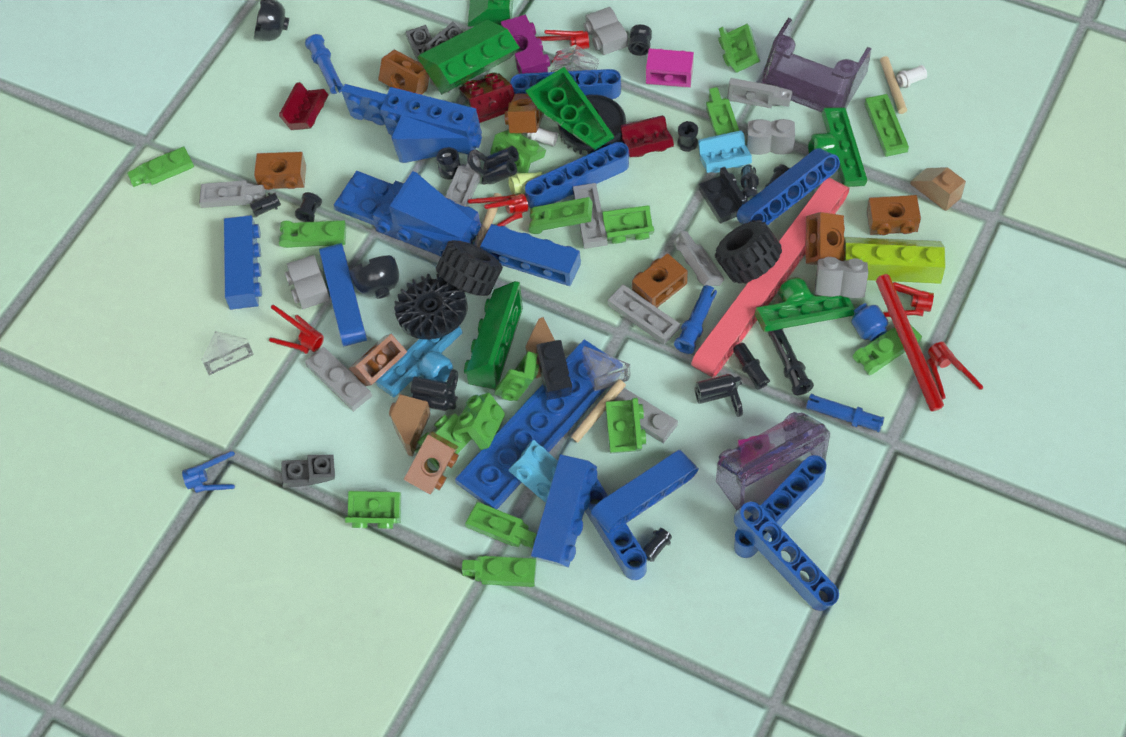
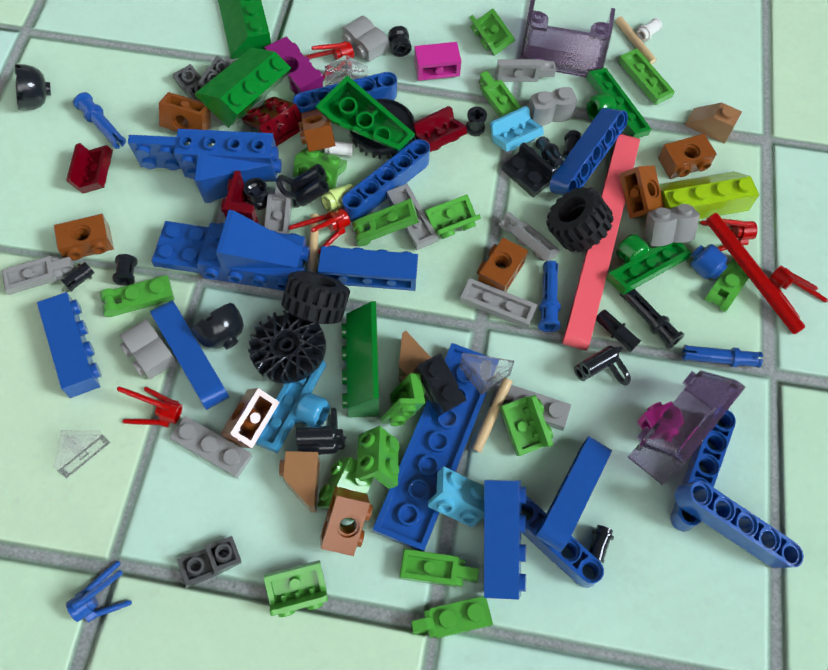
camera: 25 degrees left, 5 degrees up
none -> dark red bracket [221,170,259,224]

